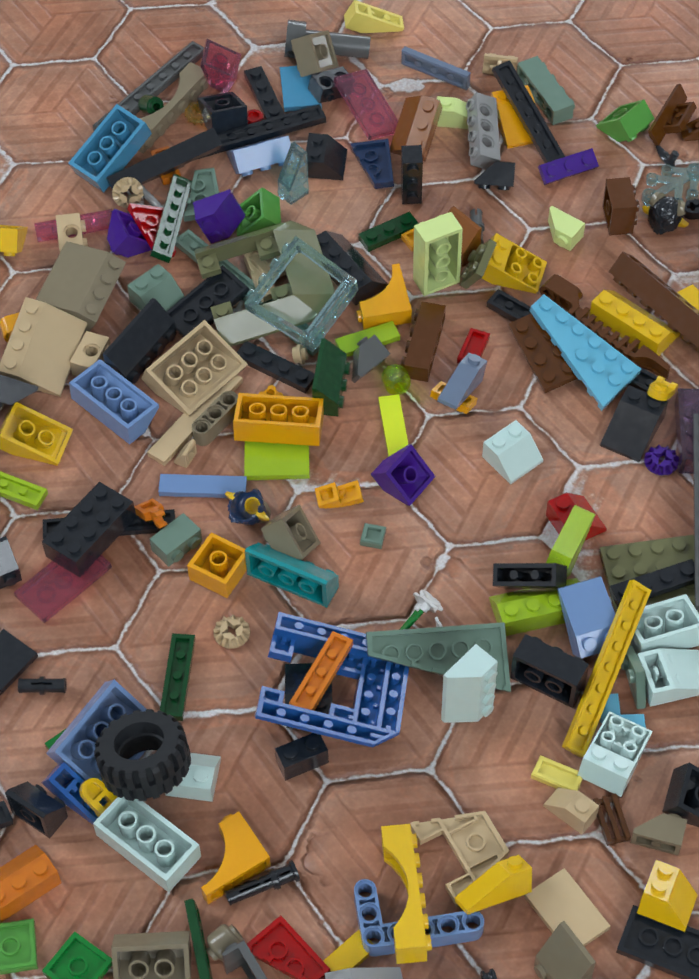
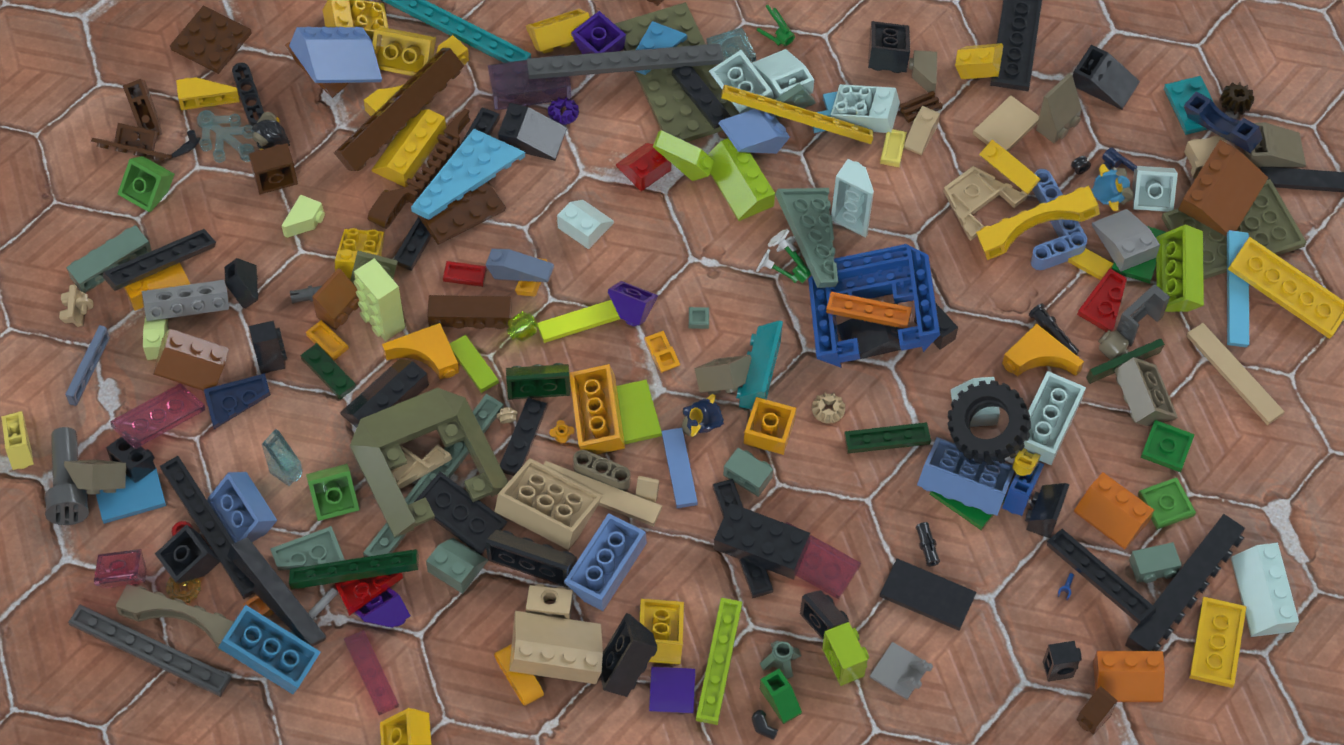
camera: 105 degrees left, 5 degrees up
dark tan slope [35,241,126,332] -> none
tan brick [56,213,88,252] -> none
tan gear [112,177,144,209] -> none
orange plate [134,498,168,528] -> none
dark green brick [138,95,164,115] -> none
dark purple slope [193,189,245,244] -> none
black plate [244,66,285,120] -> none
clear light blue windscreen [244,236,359,352] -> none
black slope [304,133,348,180] -> none
dark grey slope [352,334,390,383] -> none
black brick [493,563,567,589] -> none
black brick [510,634,589,708] -> none
dark purple plate [538,148,599,185] -> none
yellow plate [647,376,678,401] -> none

